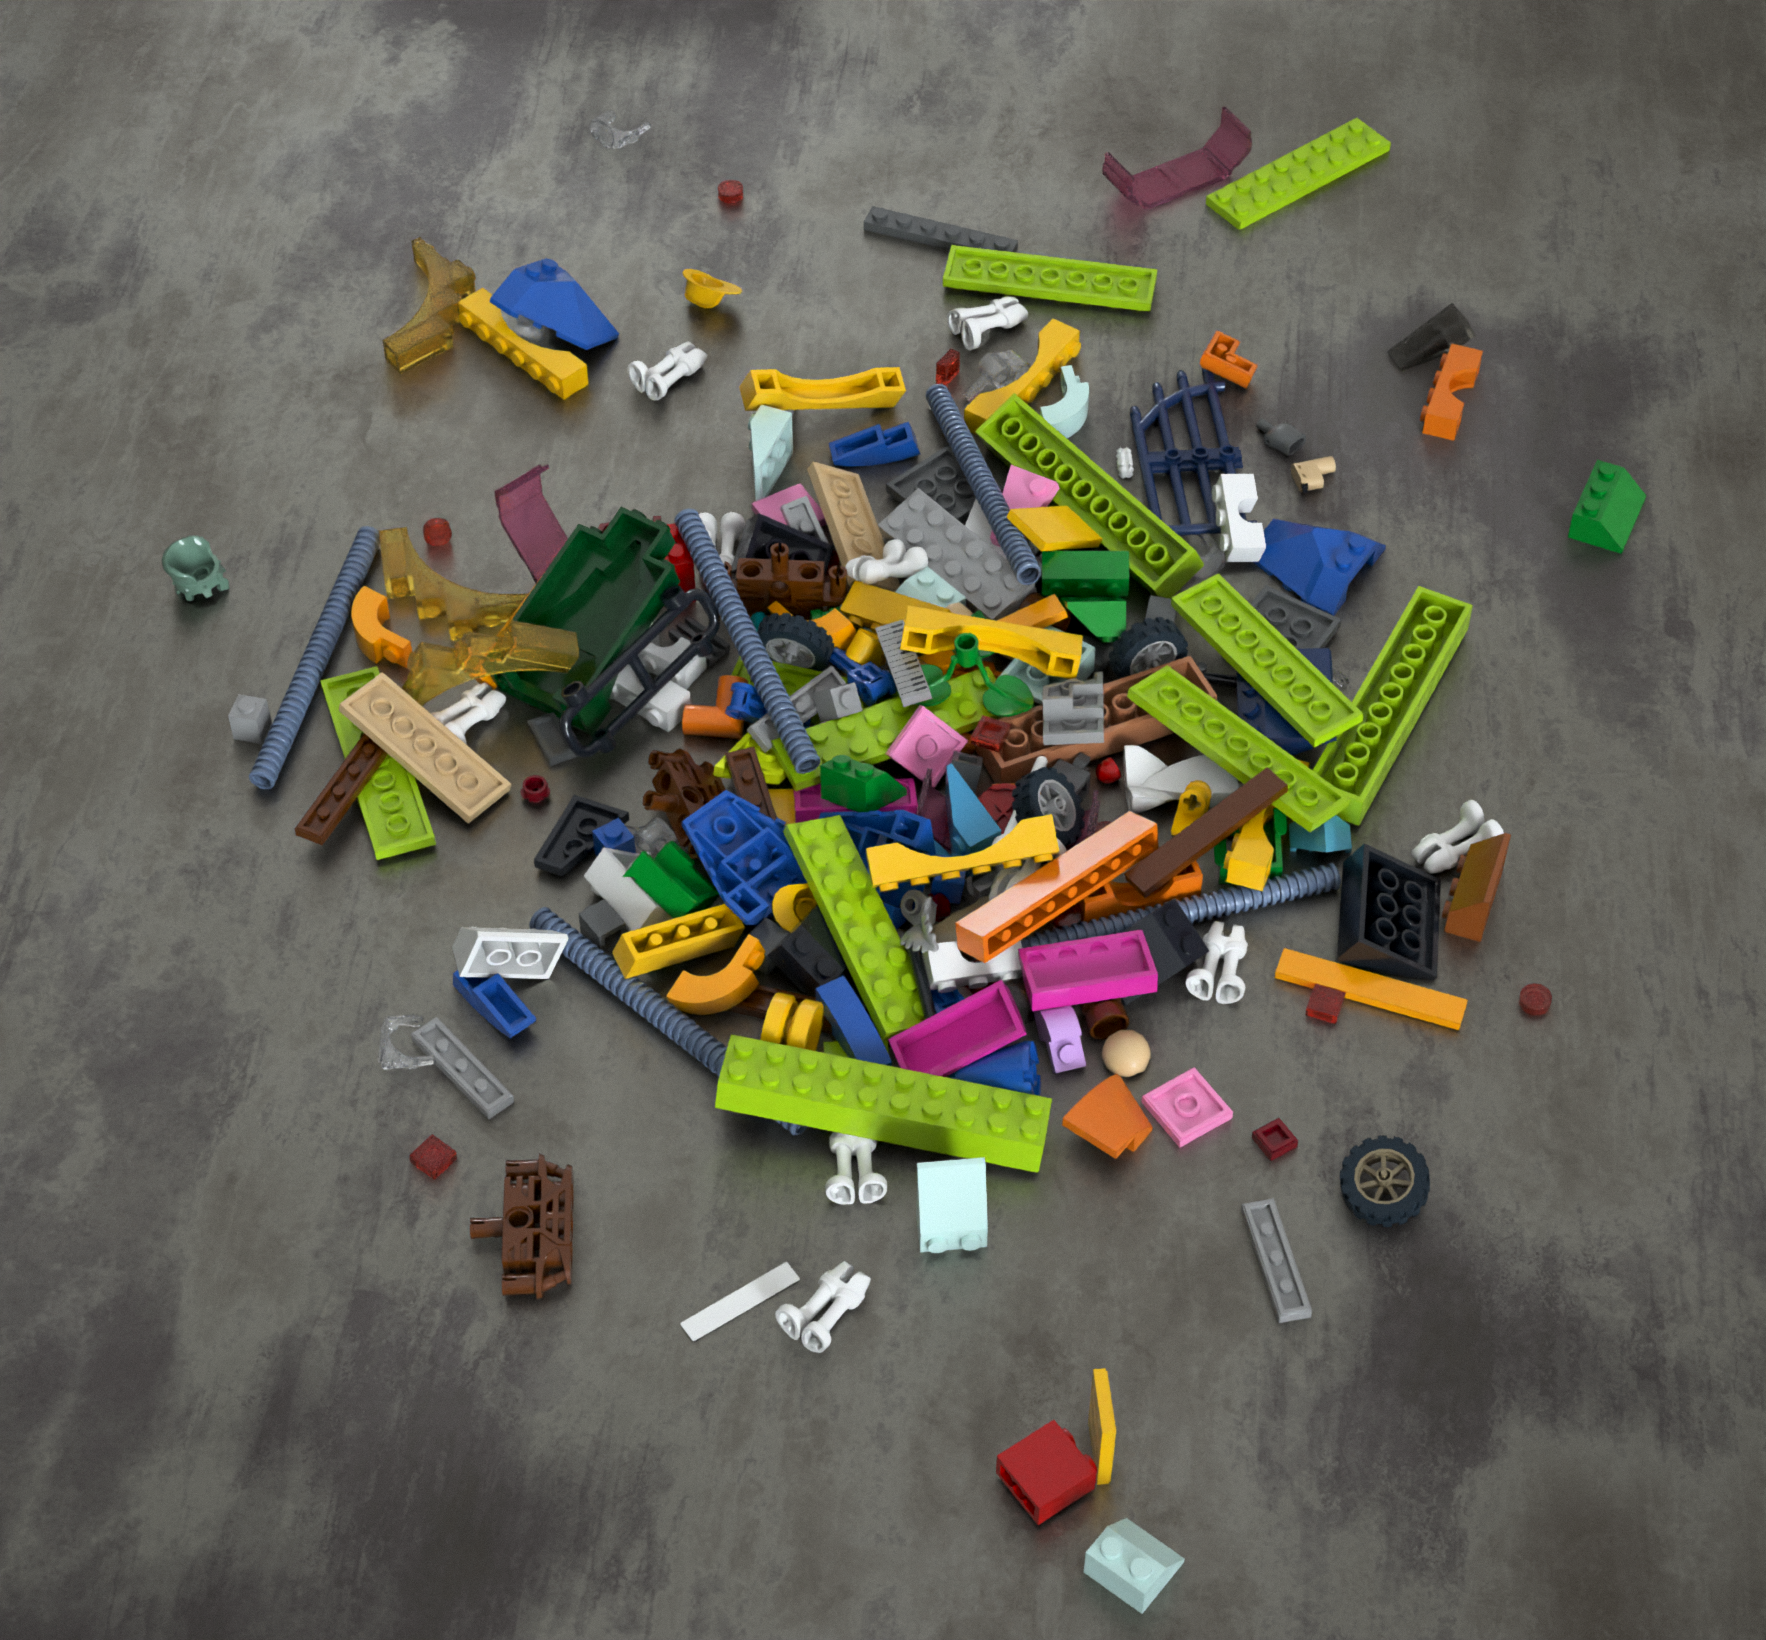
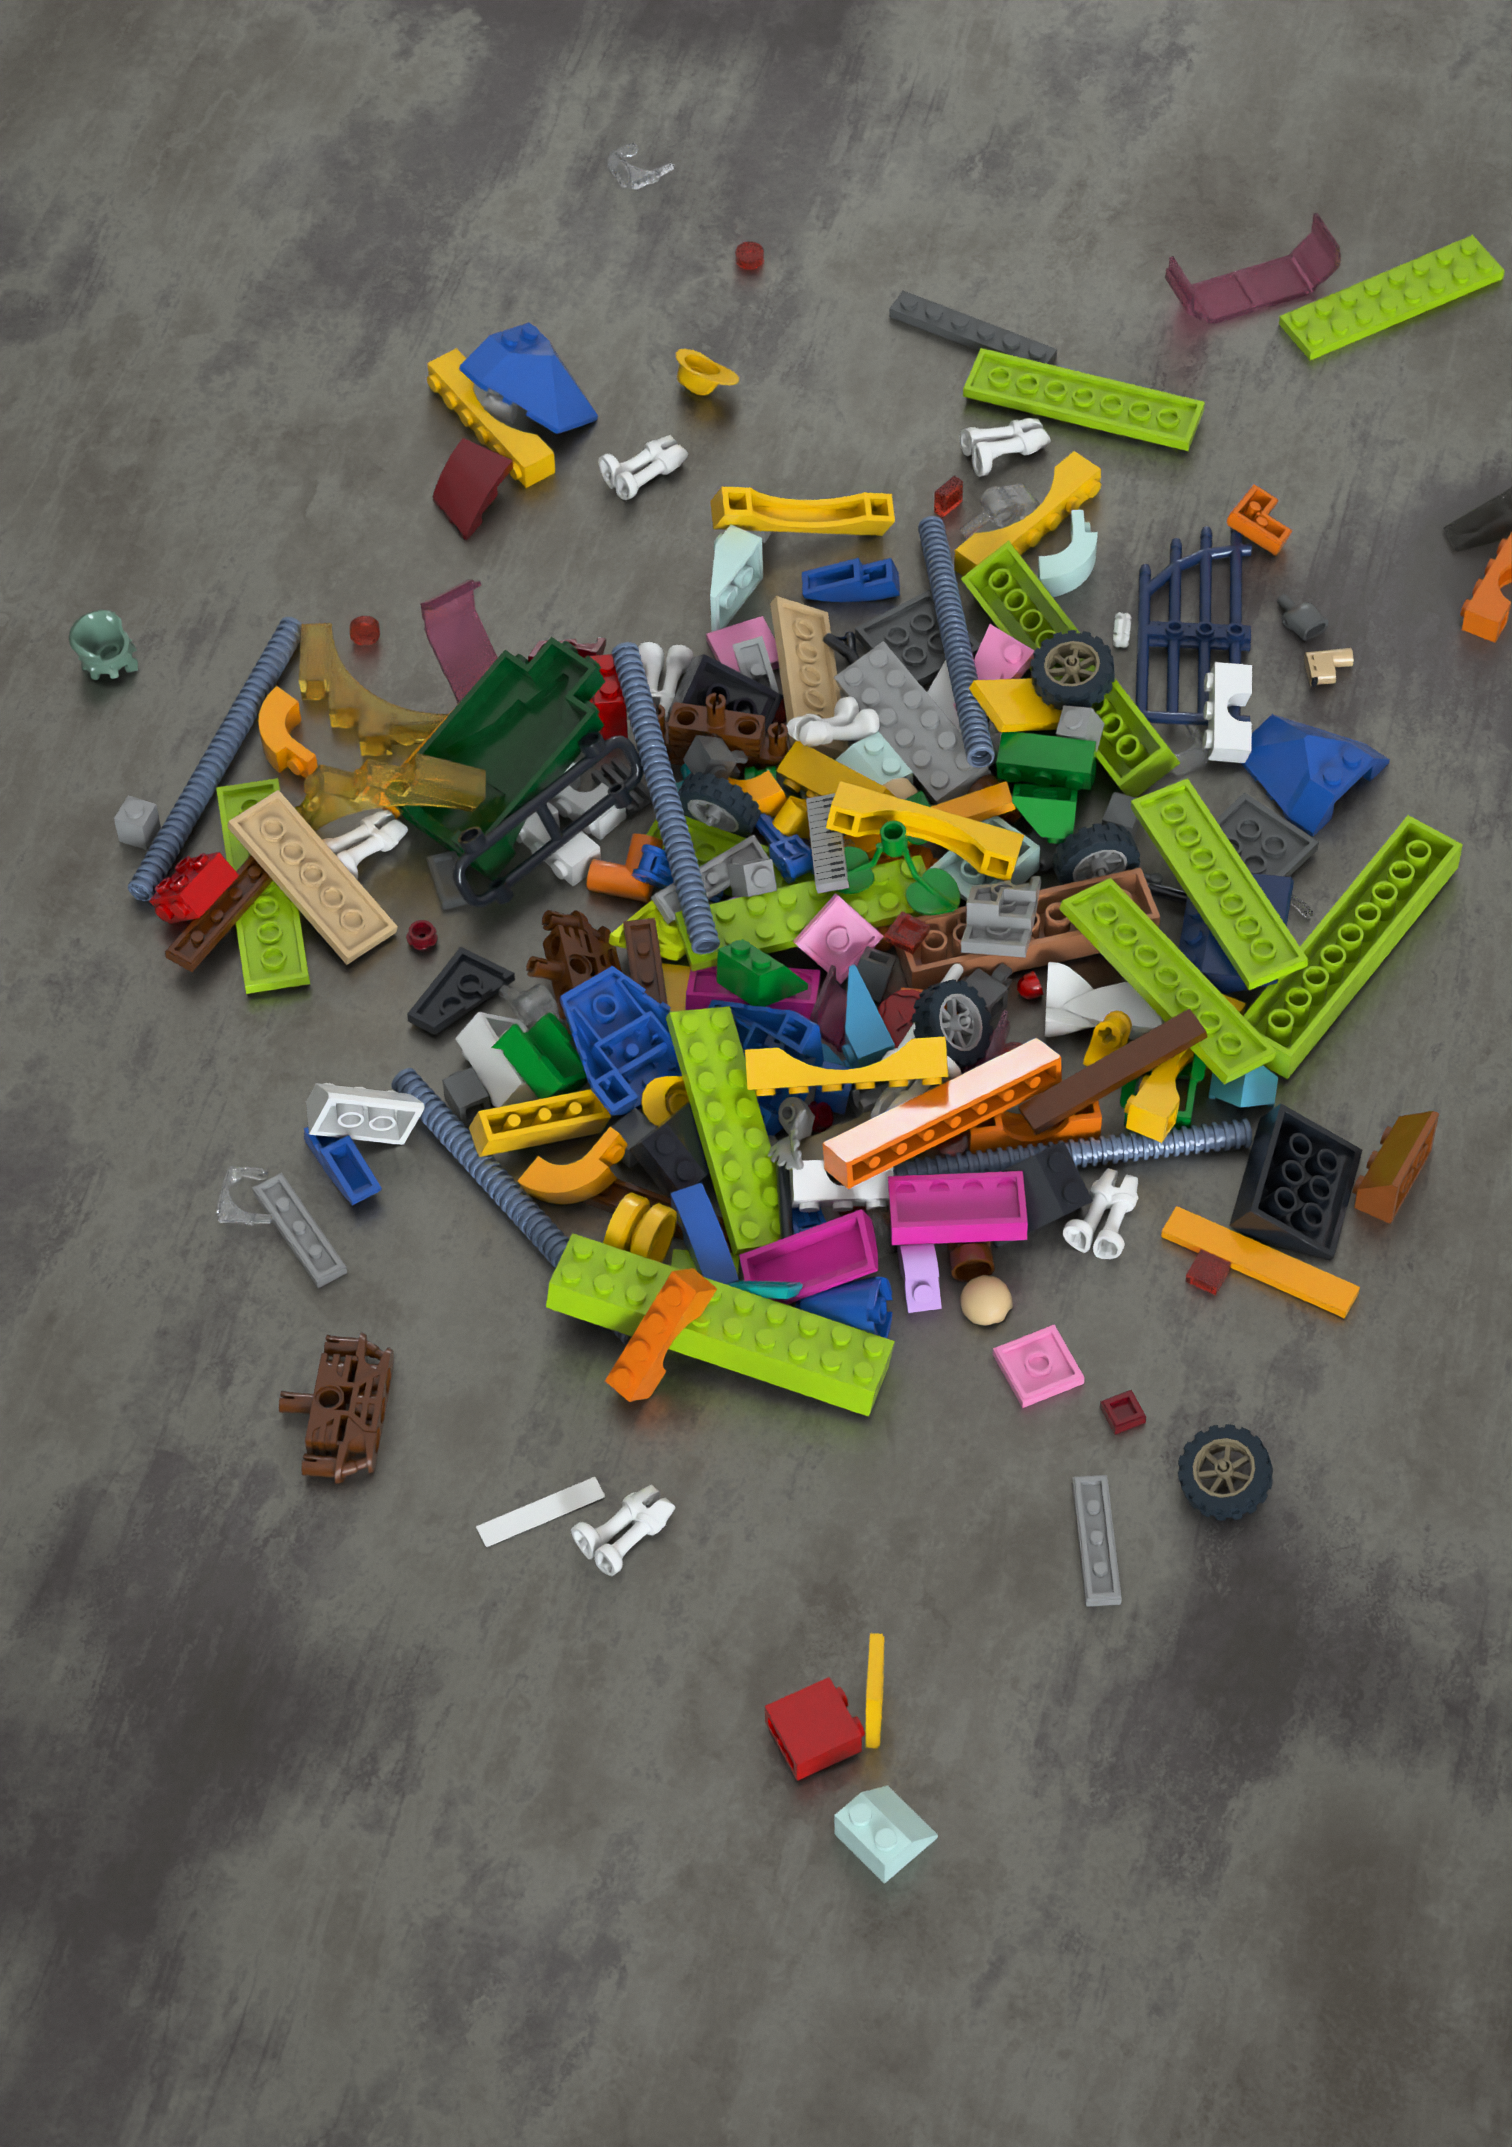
camera: 10 degrees right, 5 degrees up
clear yellow arch [382,237,476,374] -> none
clear red tile [409,1134,457,1180] -> none
blue brick [592,818,636,856] -> none
white piece [825,1132,887,1205] -> none
light aqua slope [916,1157,988,1253] -> none
orange slope [1062,1074,1153,1159] -> none
white piece [1411,800,1504,874] -> none
clear red tile [1519,983,1552,1015] -> none
none -> red brick [149,852,239,924]
none -> dark red slope [432,438,513,540]
none -> orange arch [605,1268,717,1402]
none -> dark grey brick [683,735,748,779]
none -> teal tile [728,1280,803,1299]
none -> black piece [823,632,860,665]
none -> black wheel [1031,630,1115,710]
none -> light grey brick [1056,705,1105,752]

